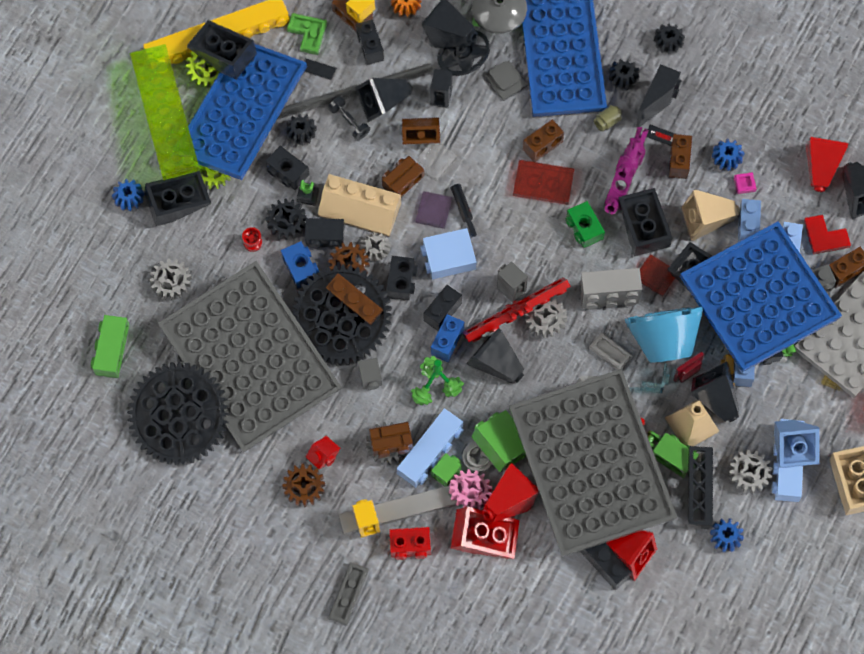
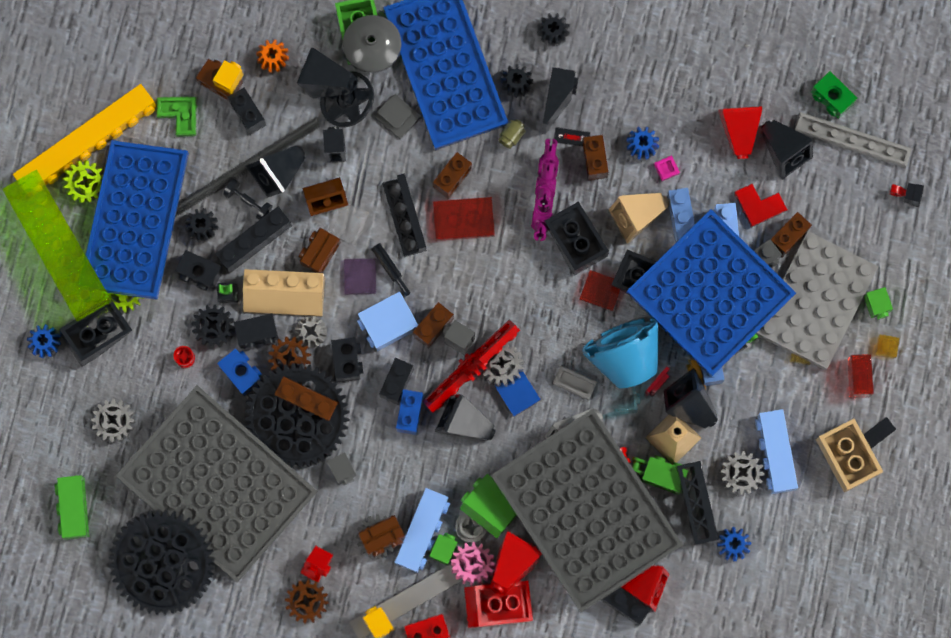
camera: 15 degrees left, 10 degrees up
black slope [187,20,257,79] -> none
black sticker [304,58,336,80] -> none
bright green plant [411,356,464,405] -> none
green brick [565,201,605,248] -> none
light grey brick [579,268,642,310] -> none
medium blue slope [775,420,819,468] -> none
none -> black brick [215,206,292,273]
none -> black fence [382,173,427,258]
none -> reddish brown brick [413,302,454,349]
none -> blue piece [495,372,541,416]

